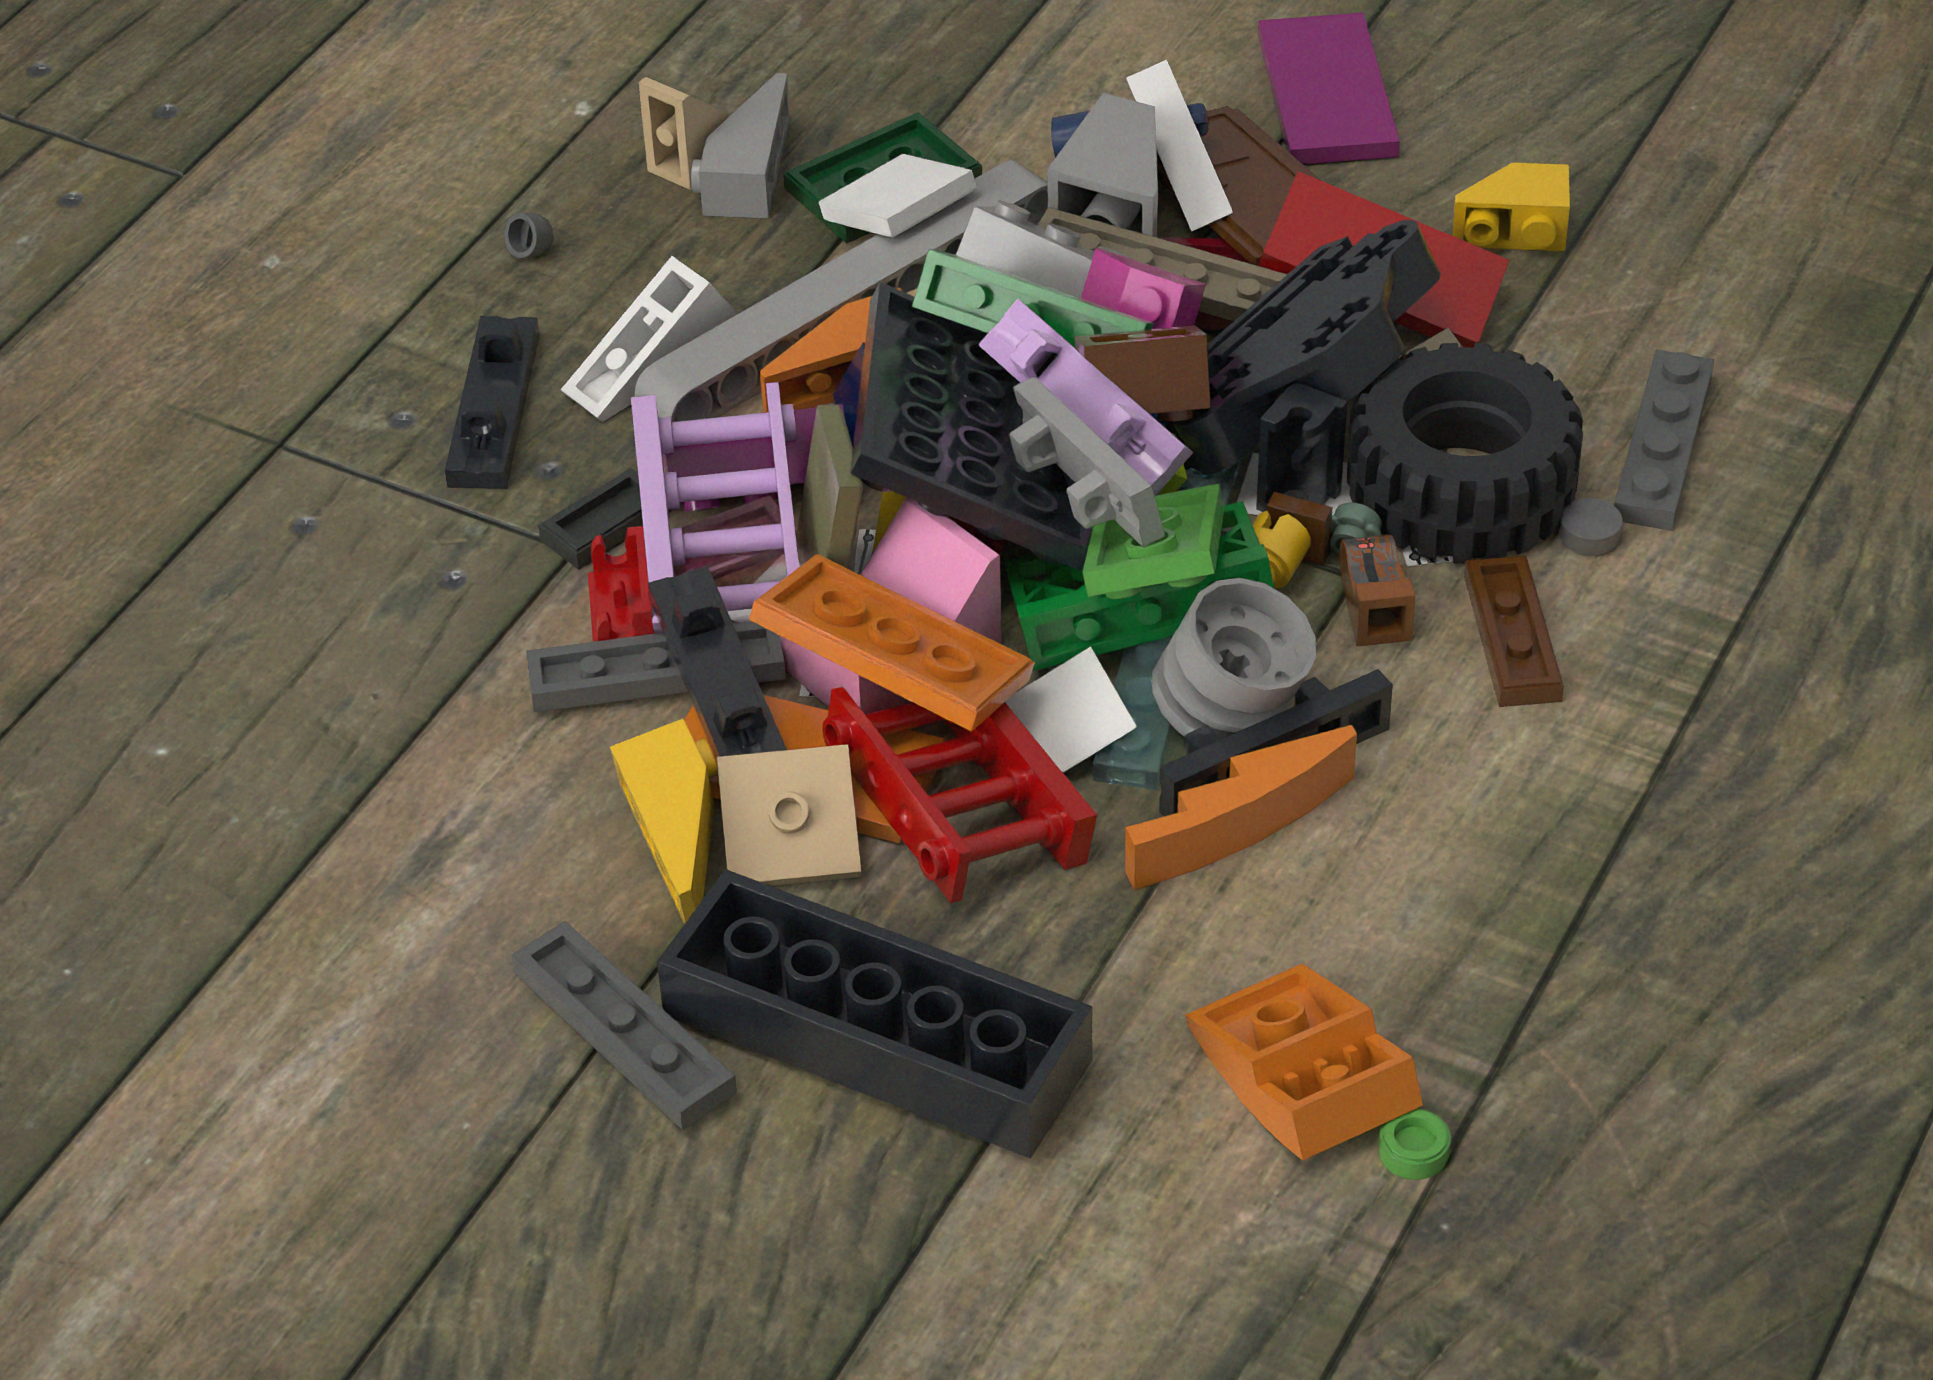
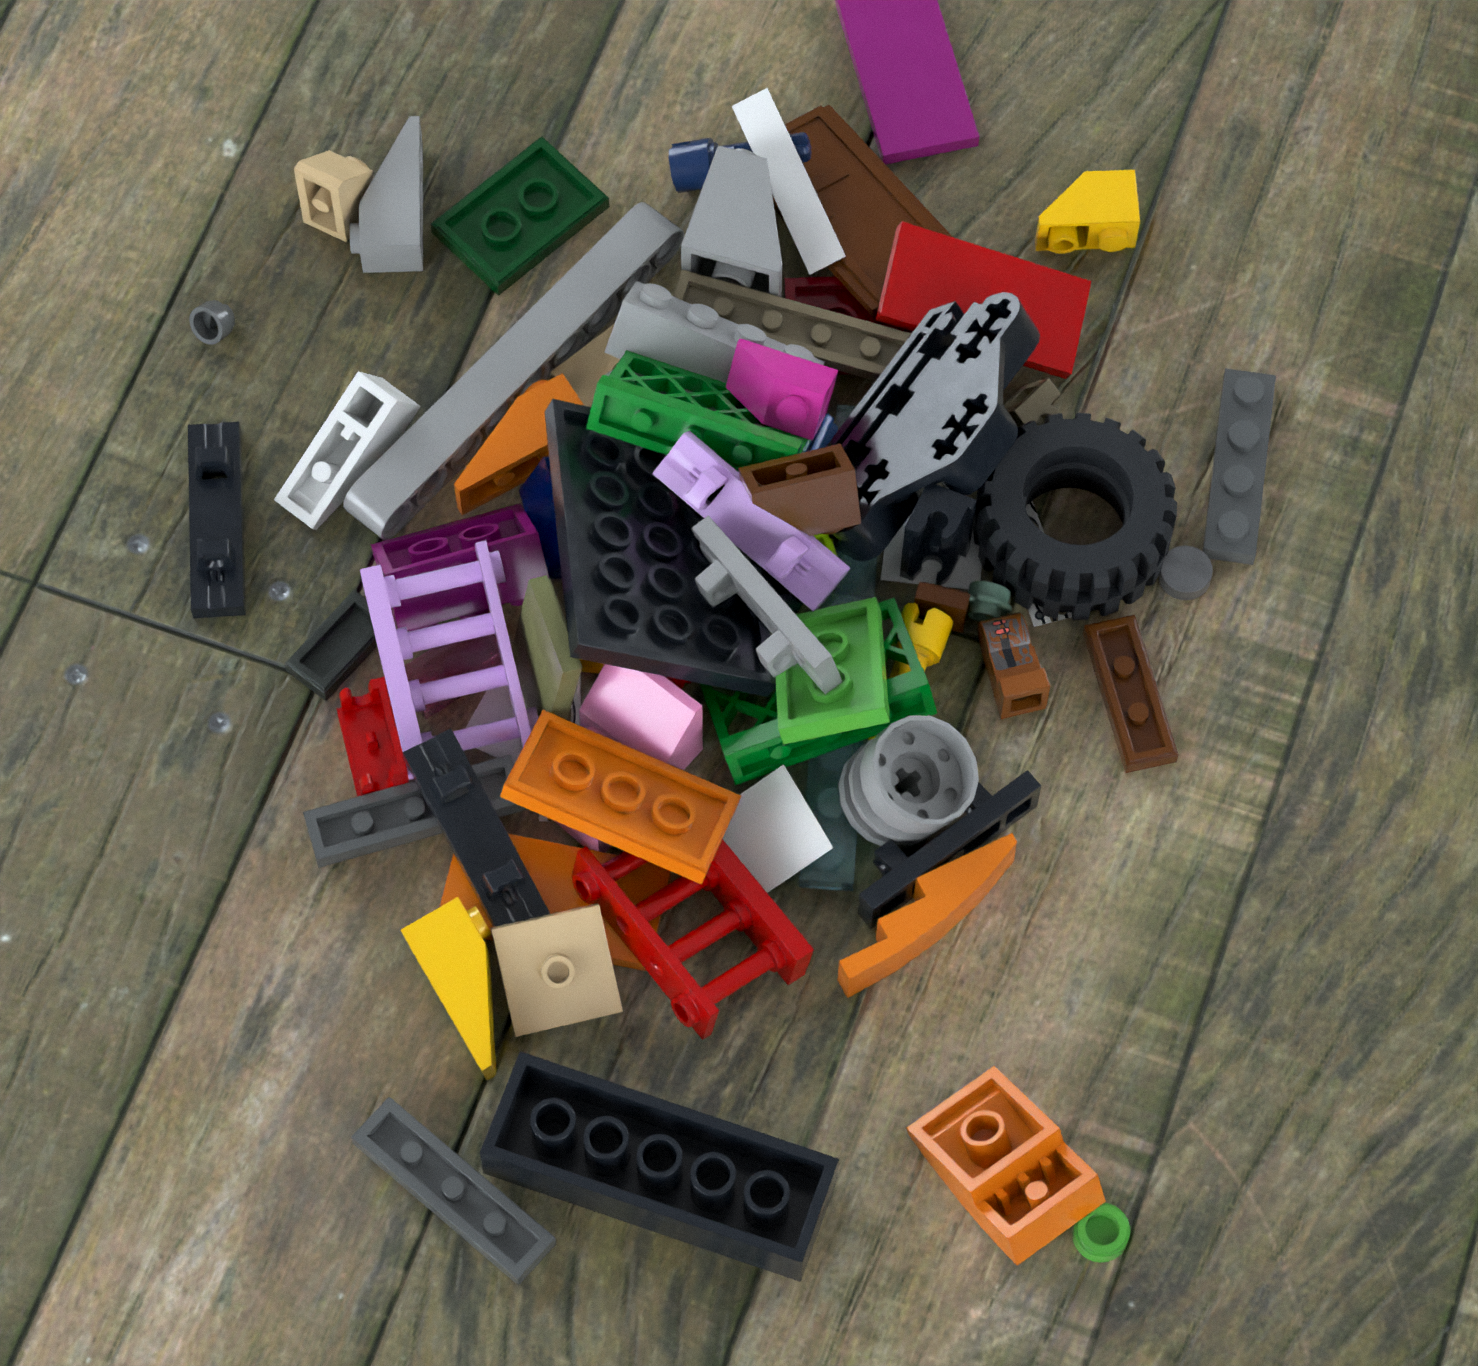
camera: 10 degrees left, 20 degrees up
white tile [819,154,977,238] -> none

